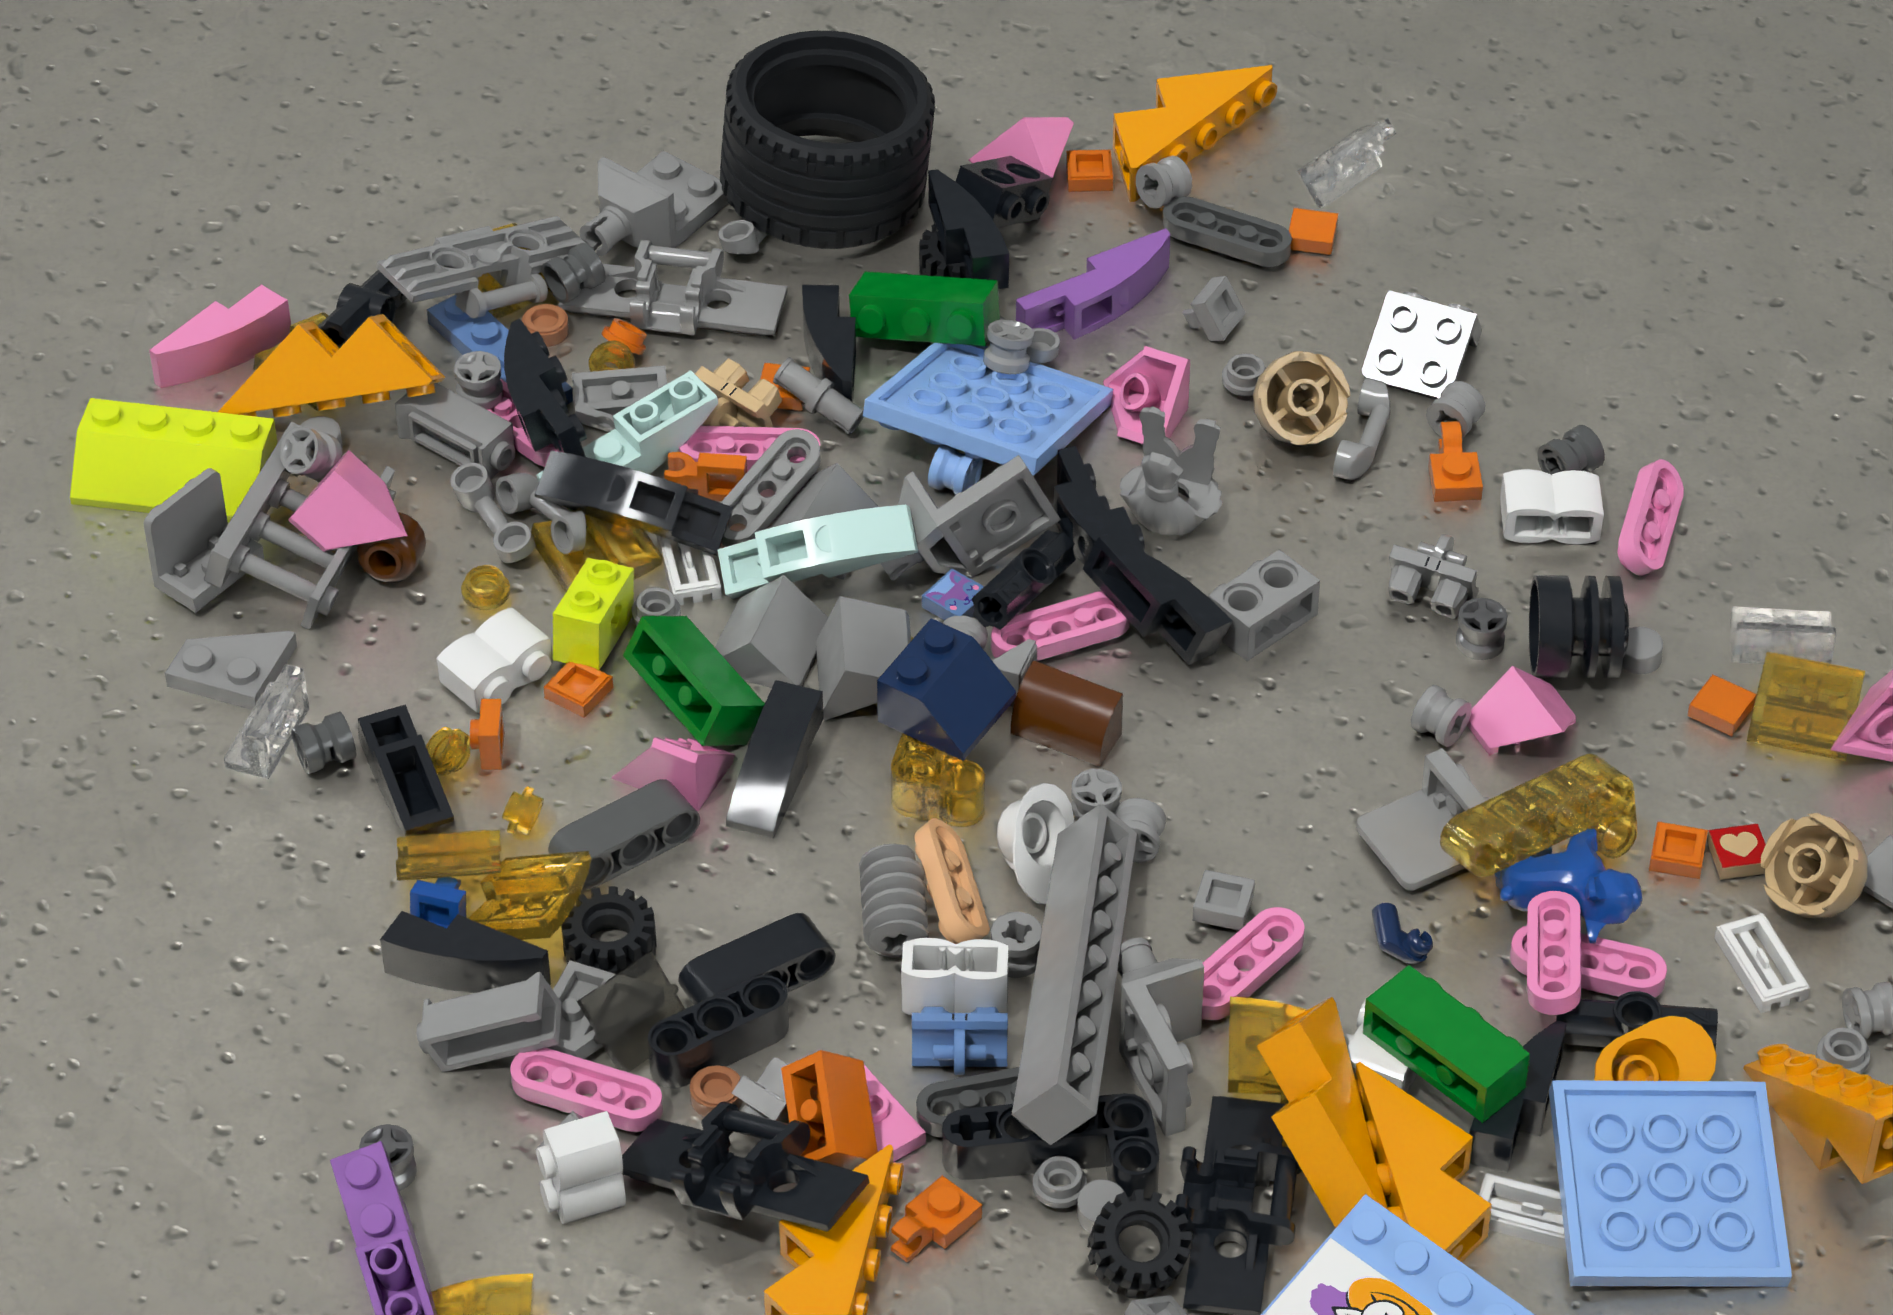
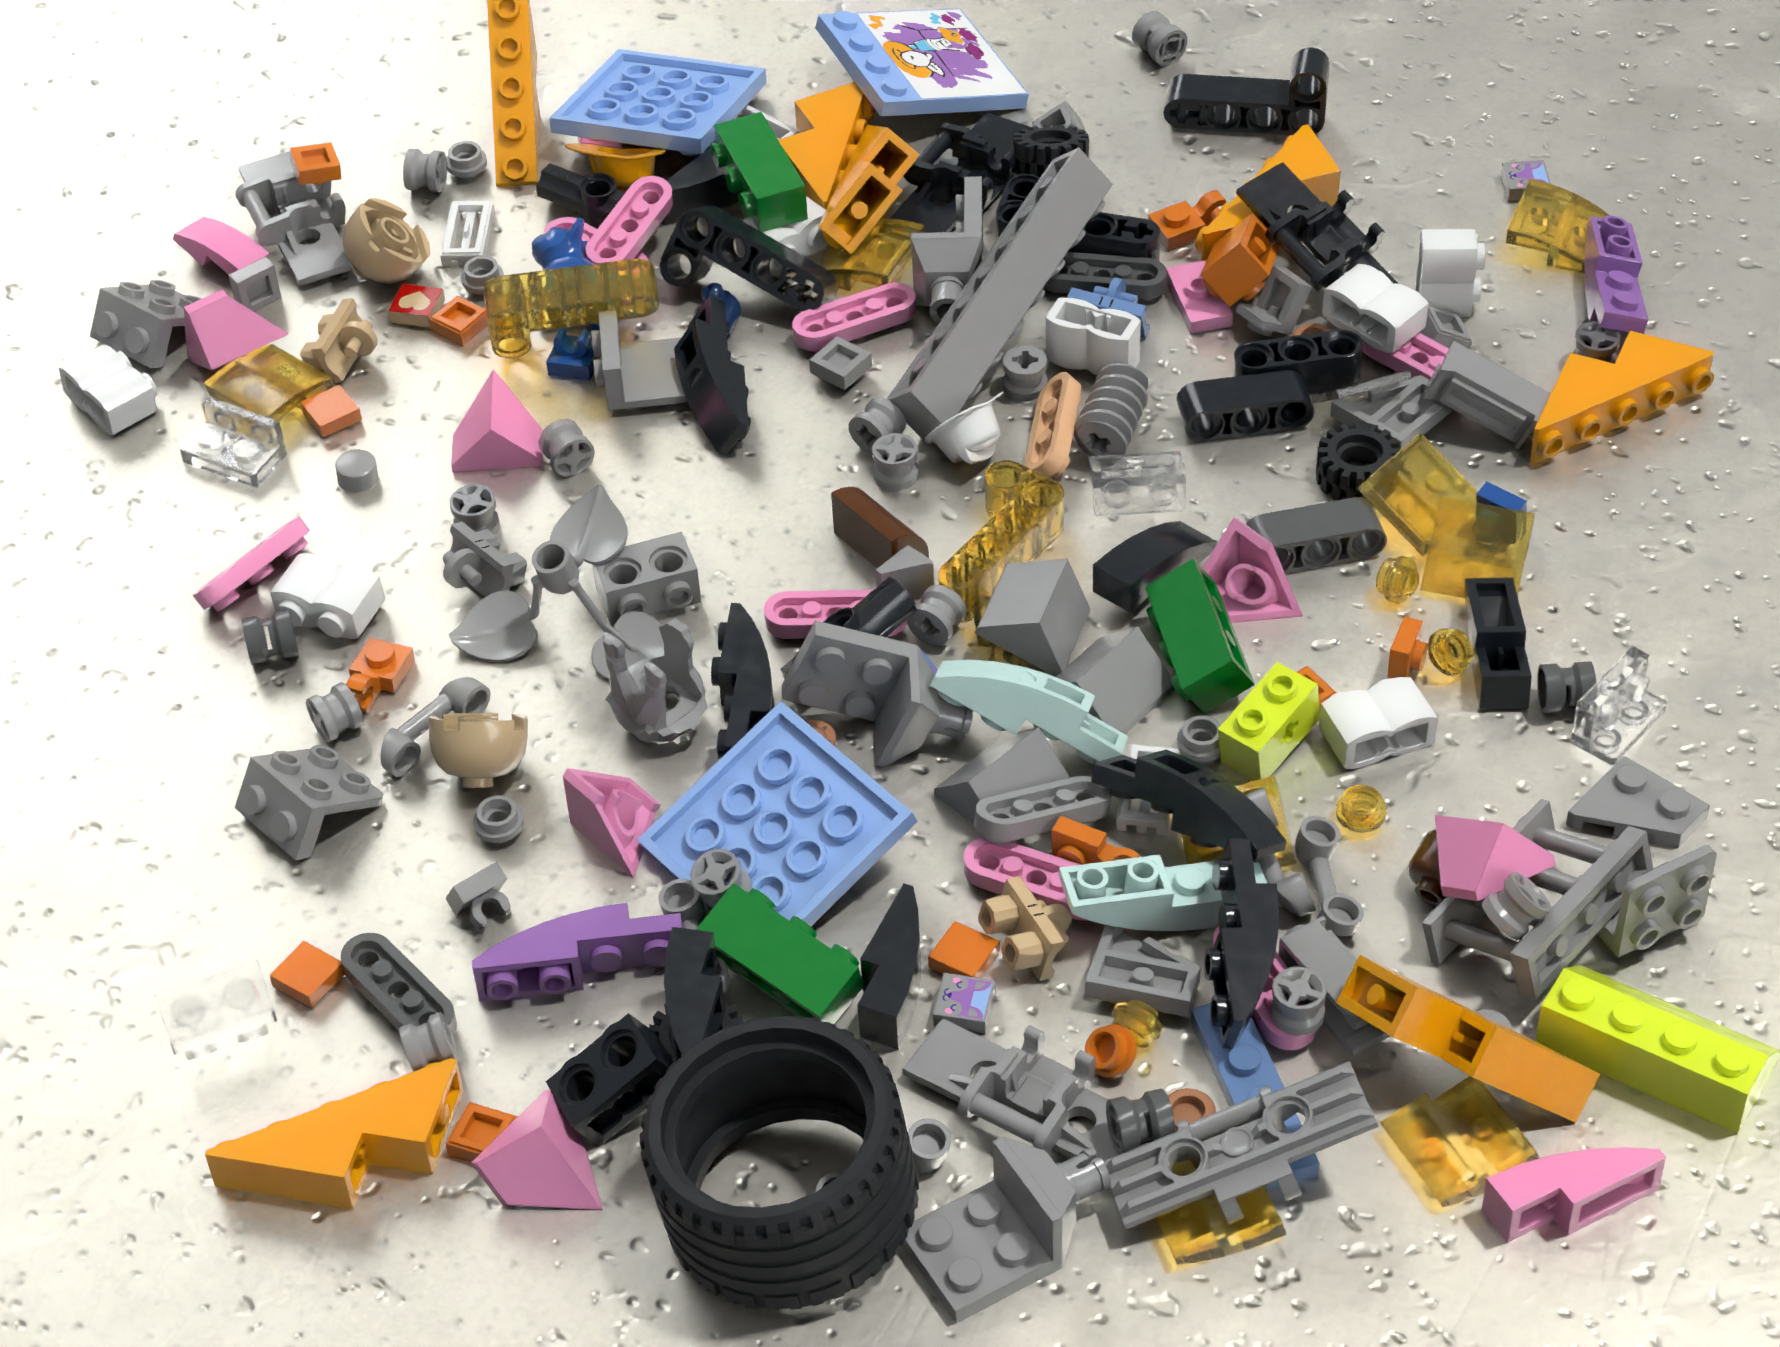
camera: 155 degrees left, 0 degrees up
black piece [318,269,407,348] -> none
black slope [380,911,551,993] -> none
light grey pin [773,357,864,435] -> none
dark blue slope [877,618,1016,761] -> none
black slope [1082,534,1233,665] -> none
black wheel [1529,575,1629,678] -> none
none -> tan hips [300,298,378,383]
none -> light grey plant [449,484,664,681]
none -> light grey plate [461,256,504,295]
none -> black beam [659,205,838,311]
none -> black slope [674,295,751,456]
none -> light grey tile [933,973,996,1033]
none -> clear bracket [1088,451,1186,516]
none -> white brick [1322,264,1429,353]
none -> light orange slope [1530,331,1714,463]

